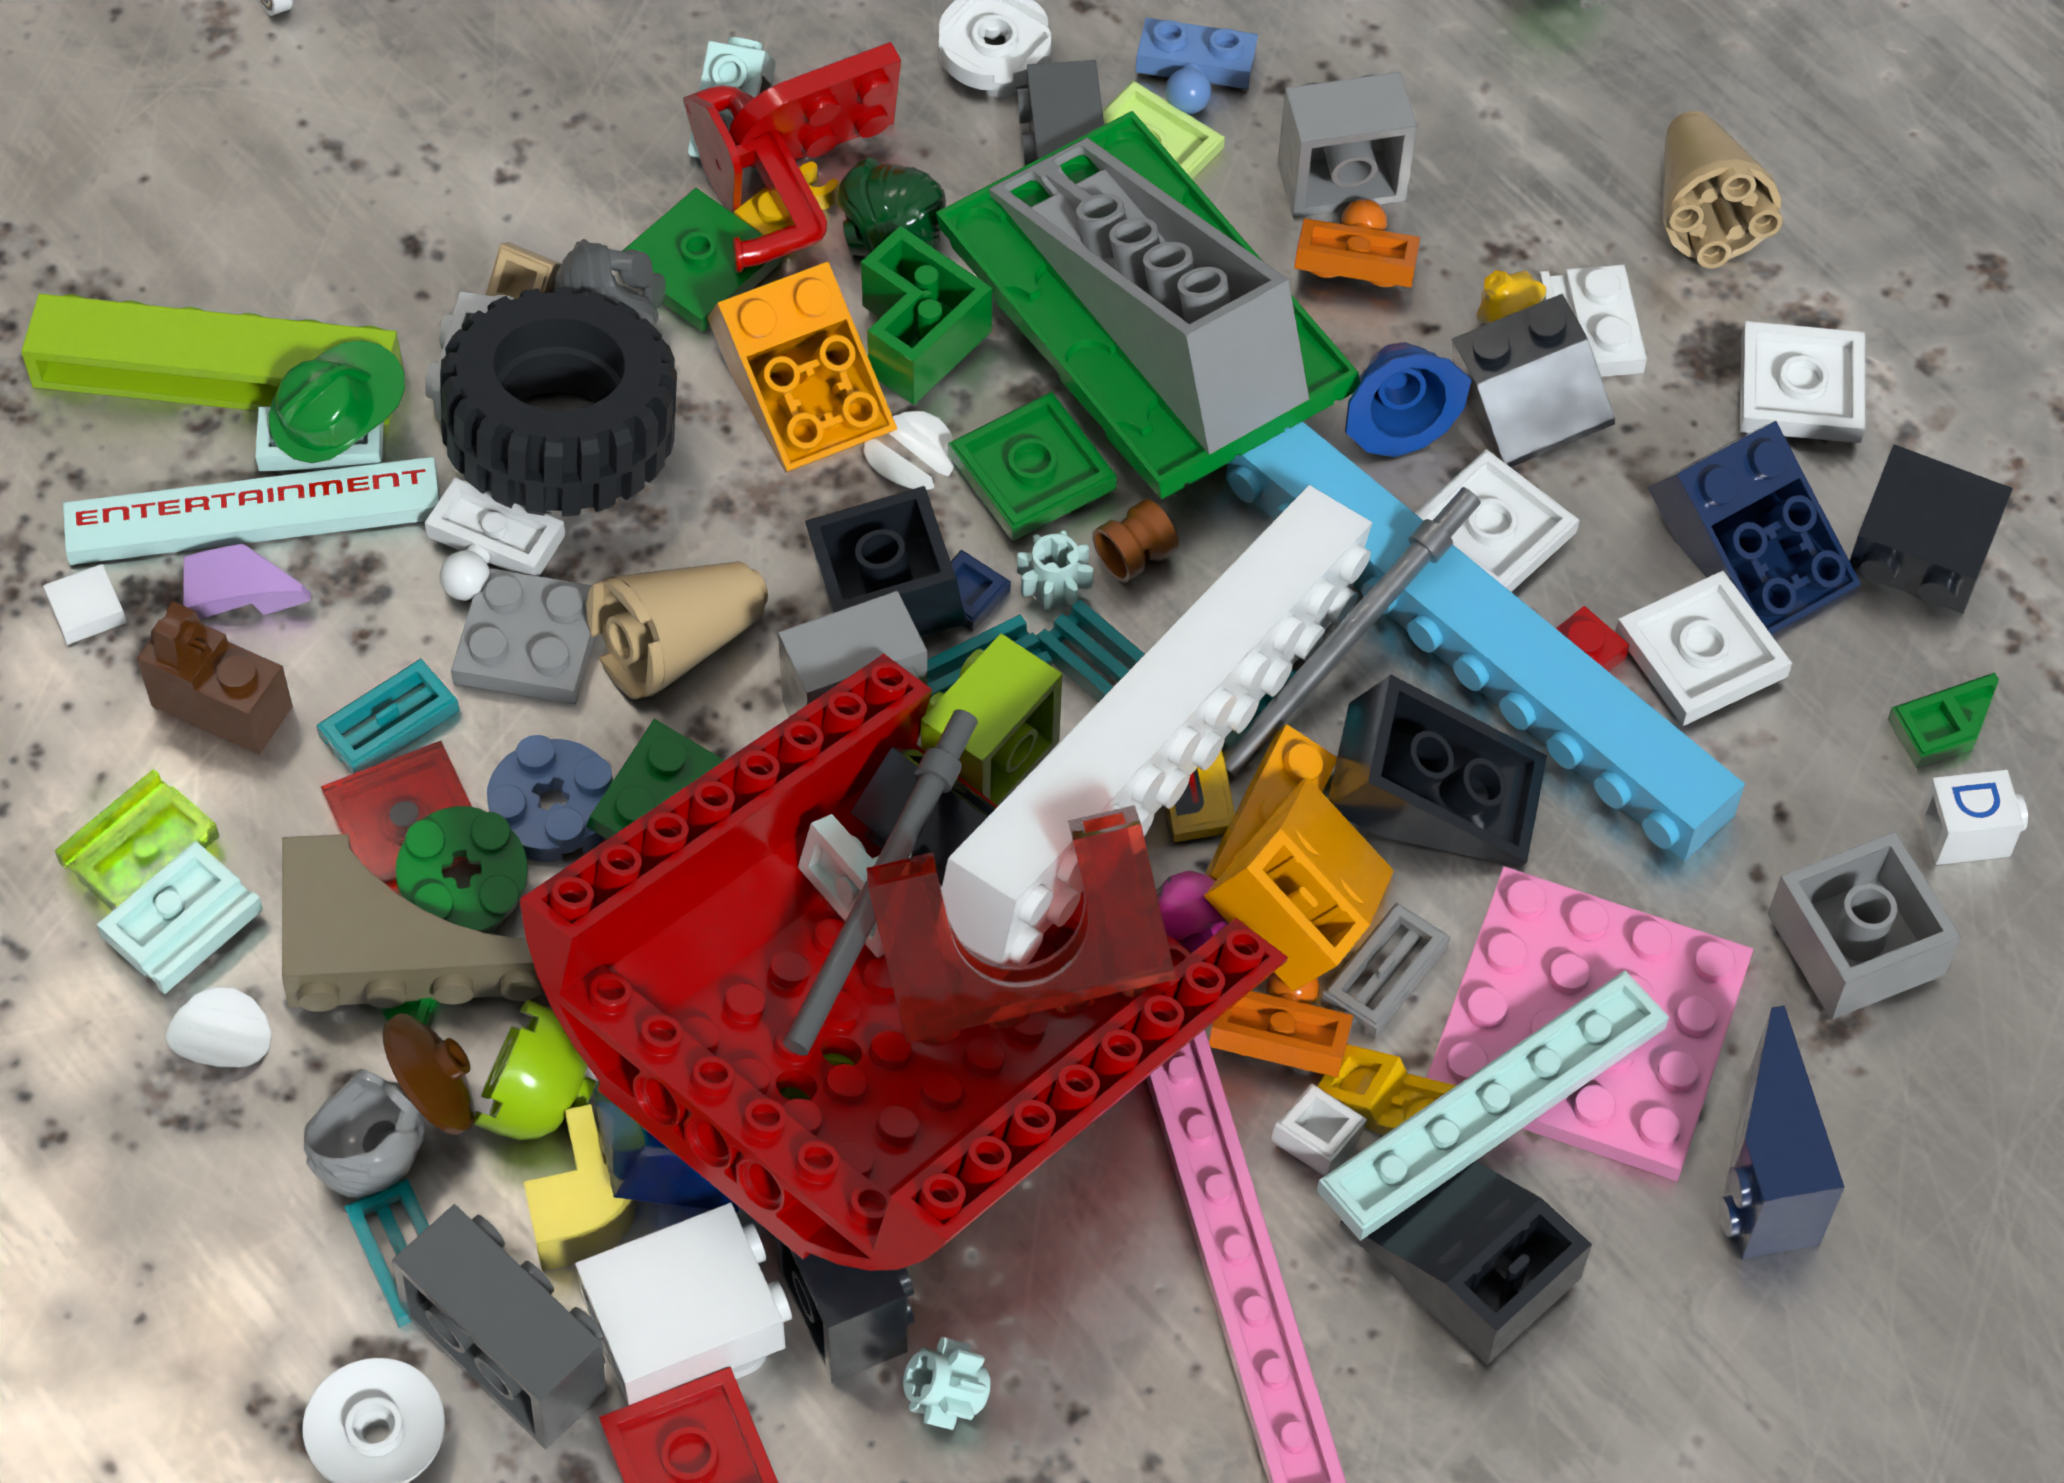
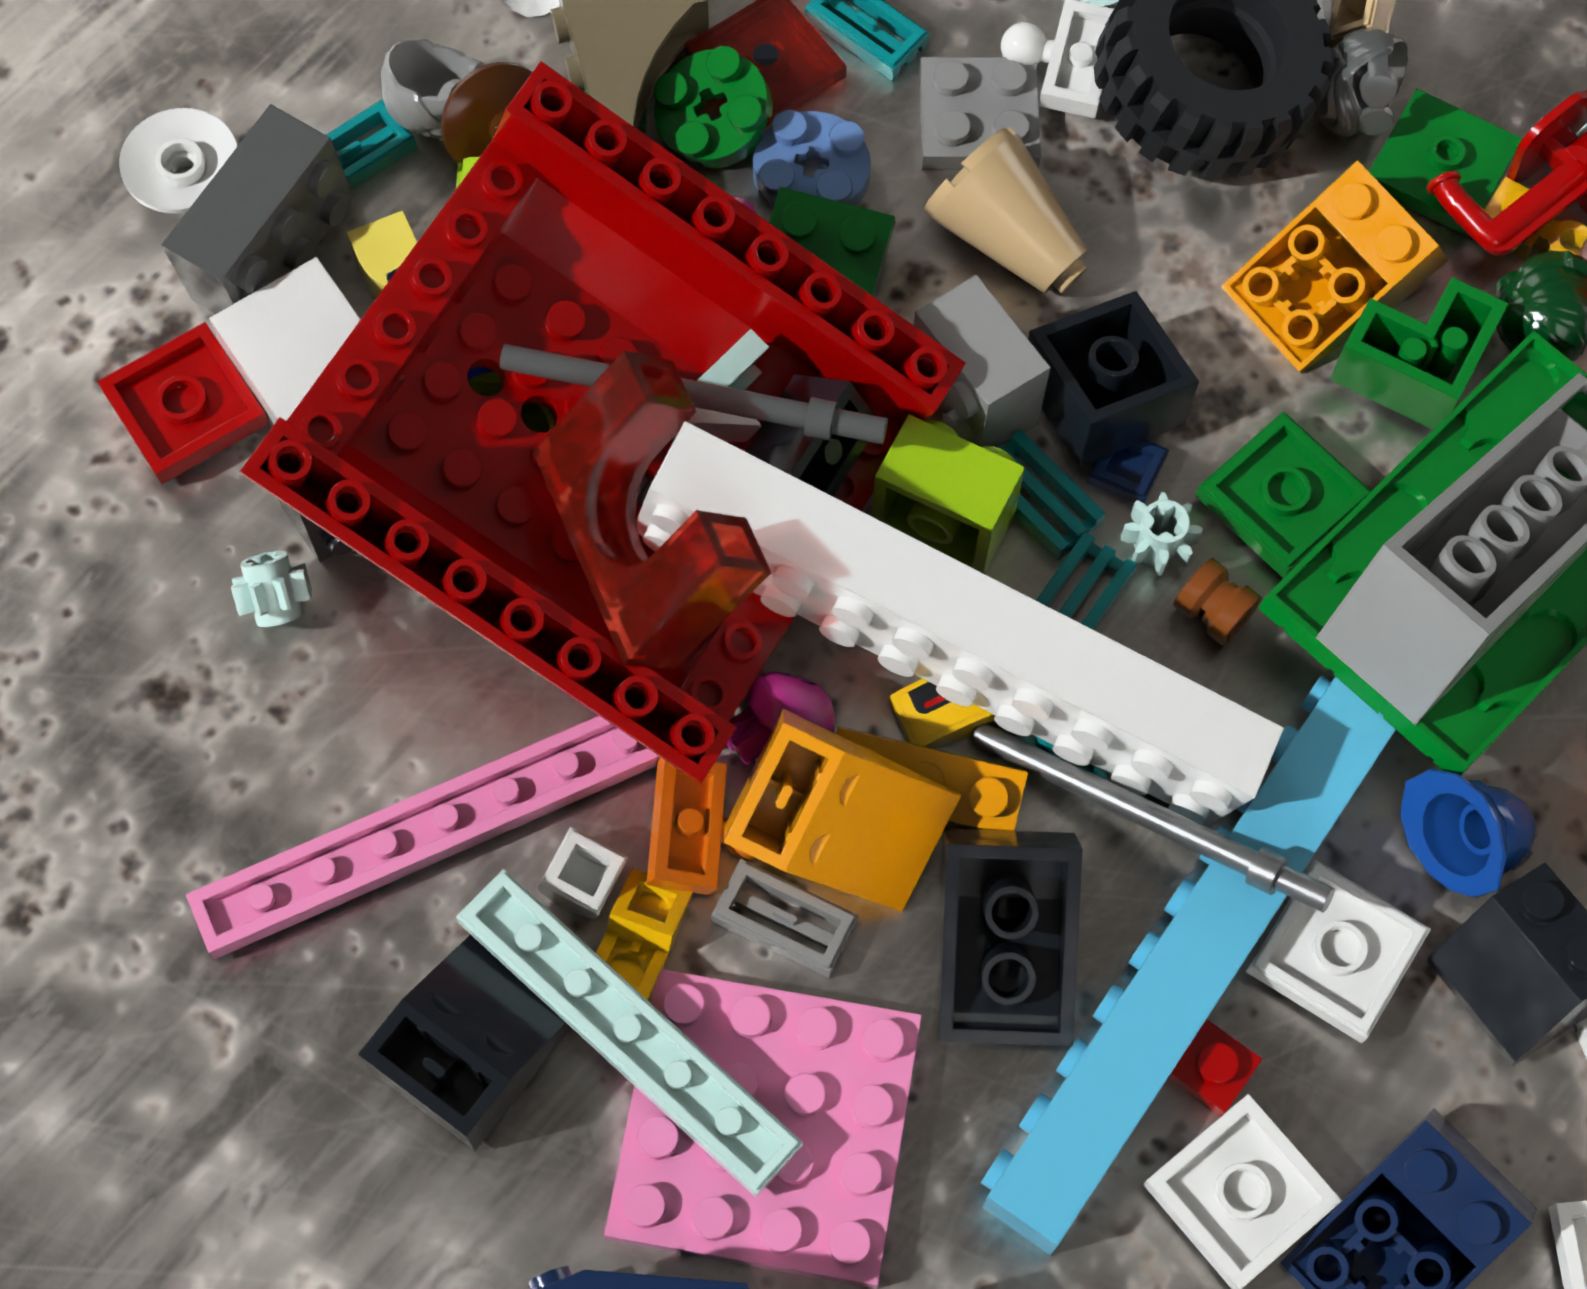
camera: 80 degrees right, 10 degrees up
white sticker [863,411,954,490] -> none

